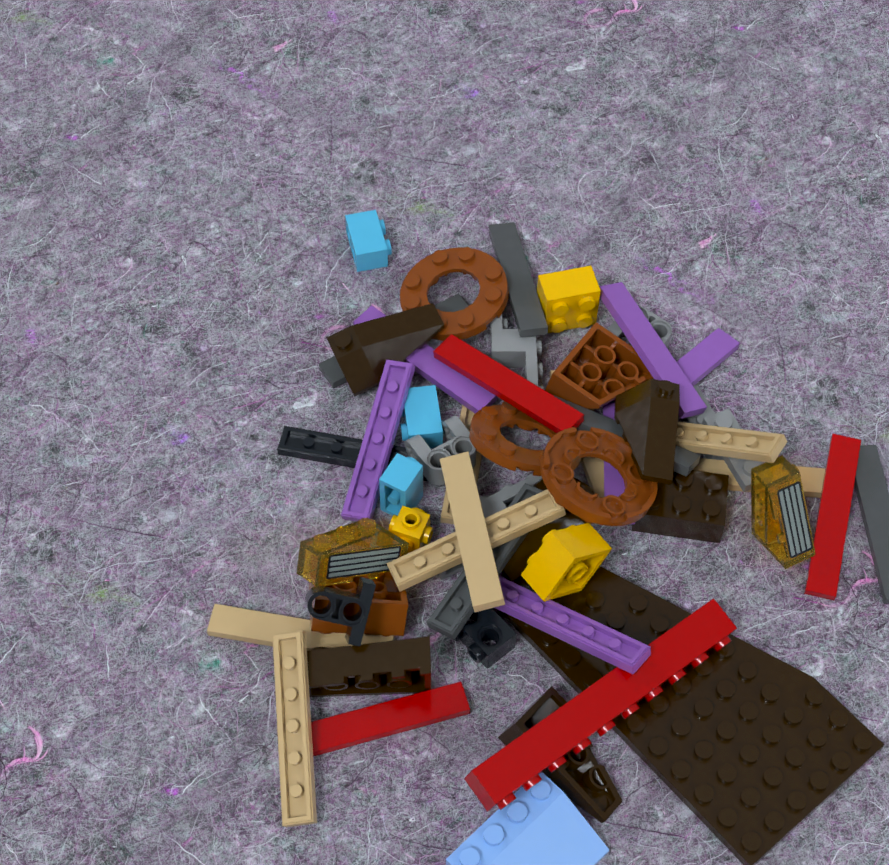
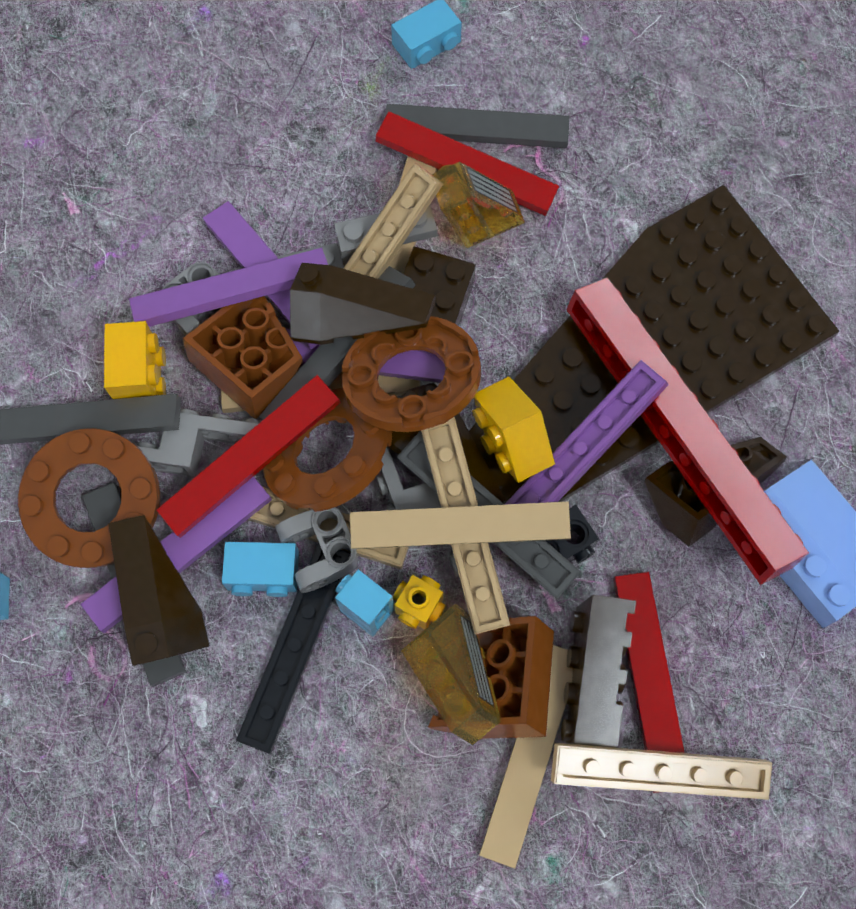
camera: 80 degrees left, 15 degrees up
black tile [305,577,376,646] -> none
medium lavender tile [341,360,415,524] -> none

